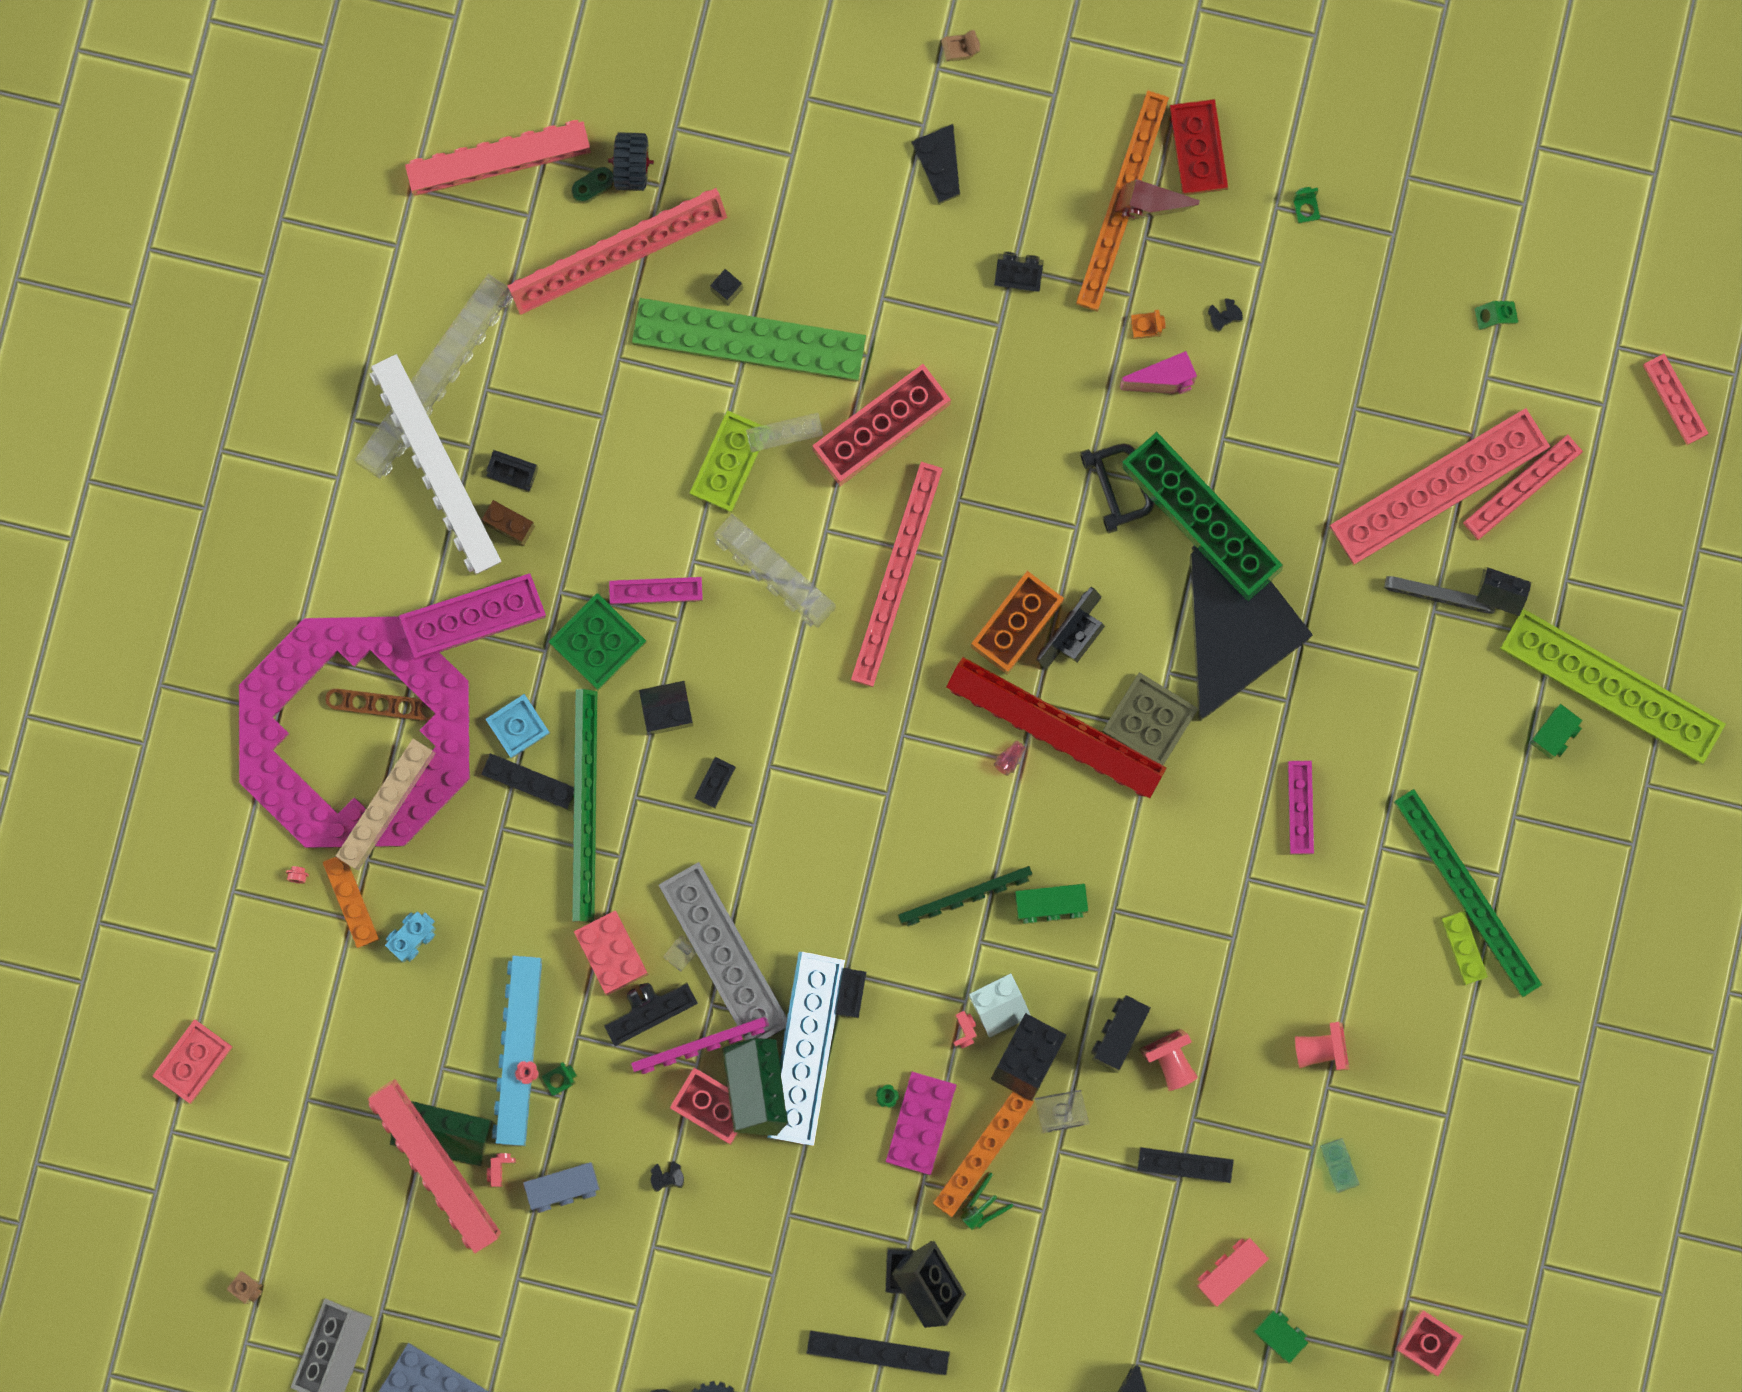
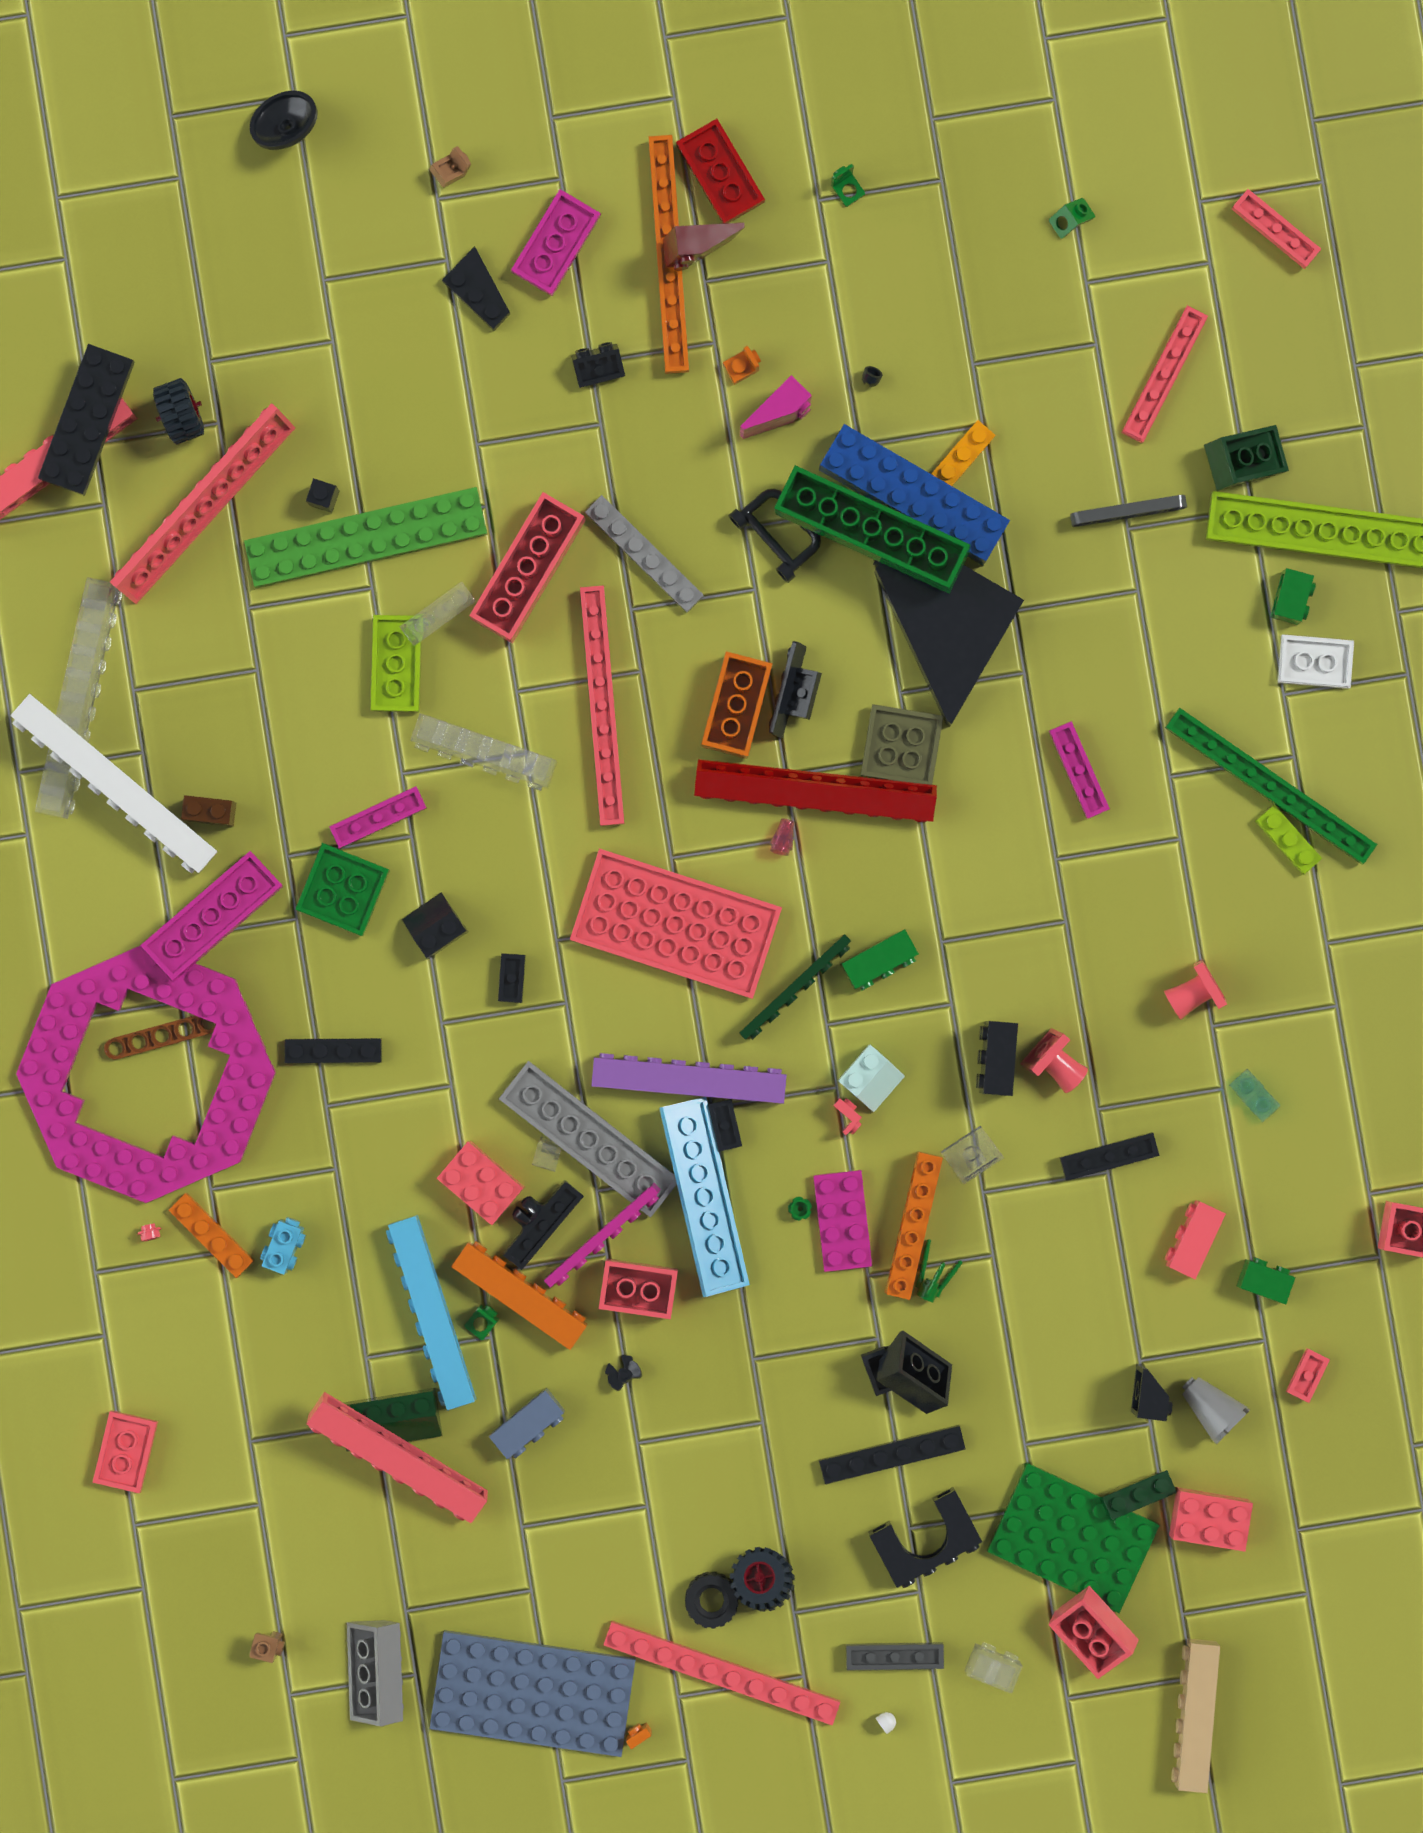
camera: 20 degrees left, 5 degrees up
tan brick [336,739,436,870] -> none
black hinge [486,450,539,492] -> none
medium azure plate [486,694,550,759] -> none
coral bracket [487,1153,516,1187] -> none
coral plate [515,1061,538,1084] -> none
dark green plate [571,167,614,203] -> none
green plate [572,689,598,923] -> none
slope [722,1038,788,1136] -> none
black brick [991,1013,1067,1101] -> none
black piece [1208,298,1243,332] -> none
coral plate [1329,408,1550,566] -> none
black slope [1476,567,1532,616] -> none
none -> black plate [38,344,135,496]
none -> orange brick [451,1241,588,1350]
none -> dark pink plate [511,189,601,296]
none -> coral plate [570,848,782,999]
none -> light grey plate [585,495,704,613]
none -> medium lavender brick [591,1053,787,1104]
none -> blue brick [819,424,1010,566]
none -> black hinge [862,366,883,387]
none -> light orange plate [931,420,996,486]
none -> dark green slope [1204,425,1289,491]
none -> white tile [1277,635,1354,689]

